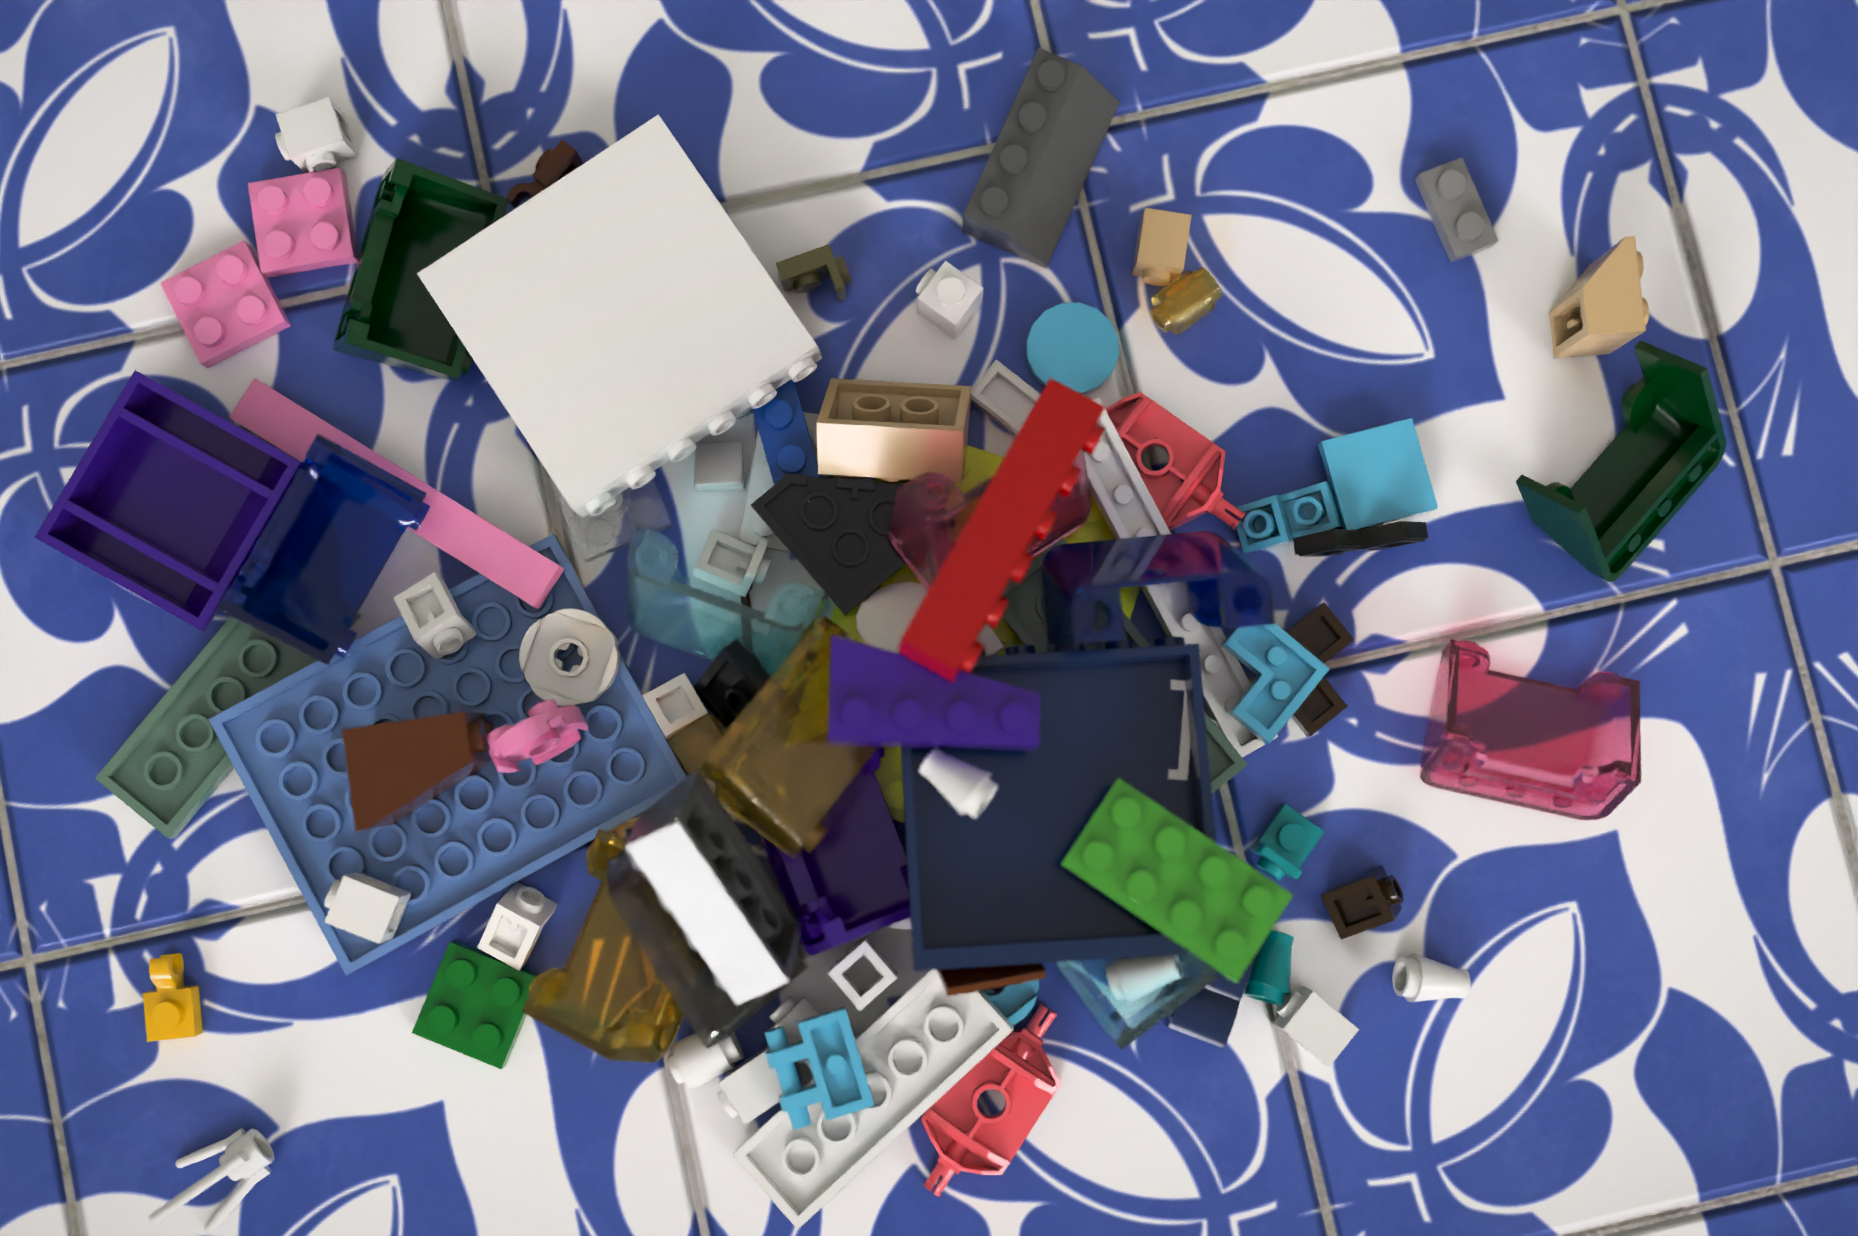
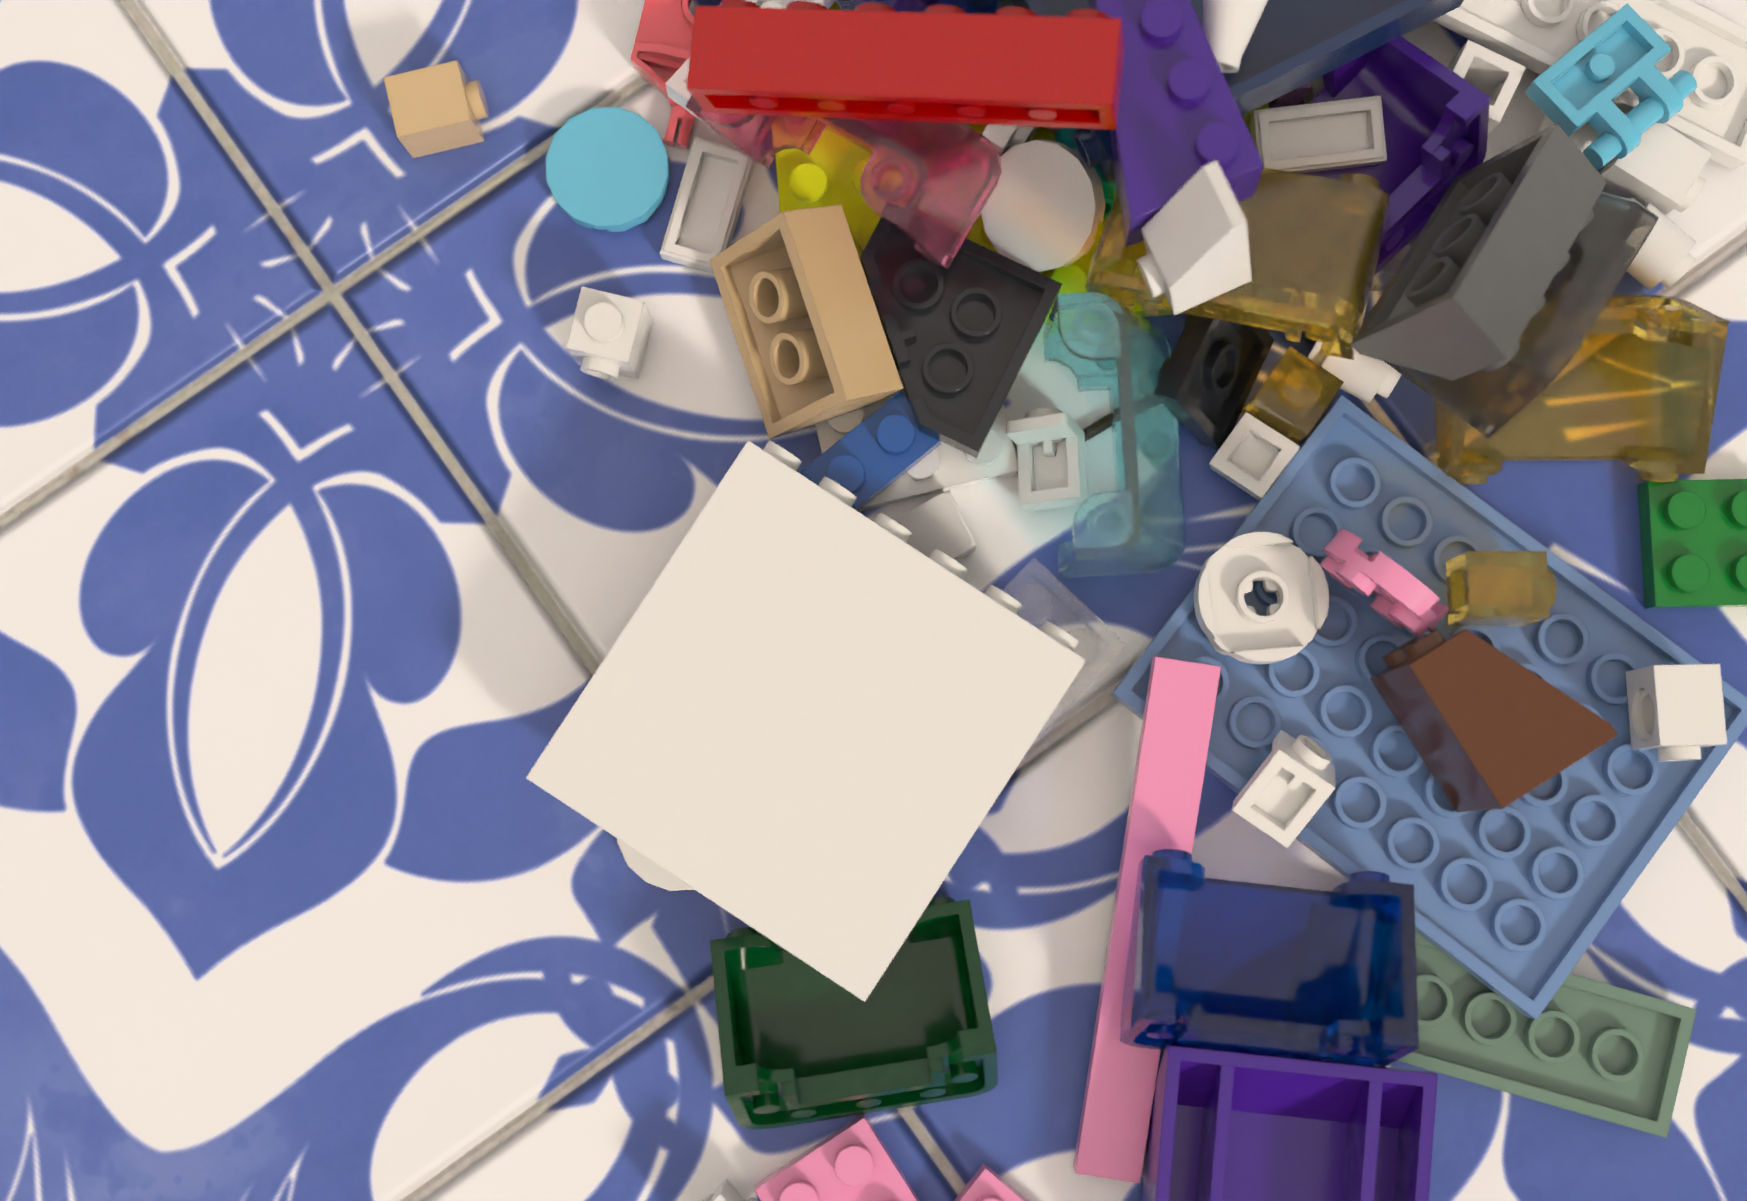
camera: 110 degrees left, 0 degrees up
white bracket [477,883,557,971] -> none
reddish brown plate [507,140,584,208] -> none
olive bracket [776,244,852,301] -> none
dark grey slope [962,47,1120,269] -> none
clear yellow brick [1150,267,1222,335] -> none
none -> white slope [1137,160,1252,315]
none -> white tile [1249,96,1387,178]
none -> clear yellow brick [1446,551,1556,626]

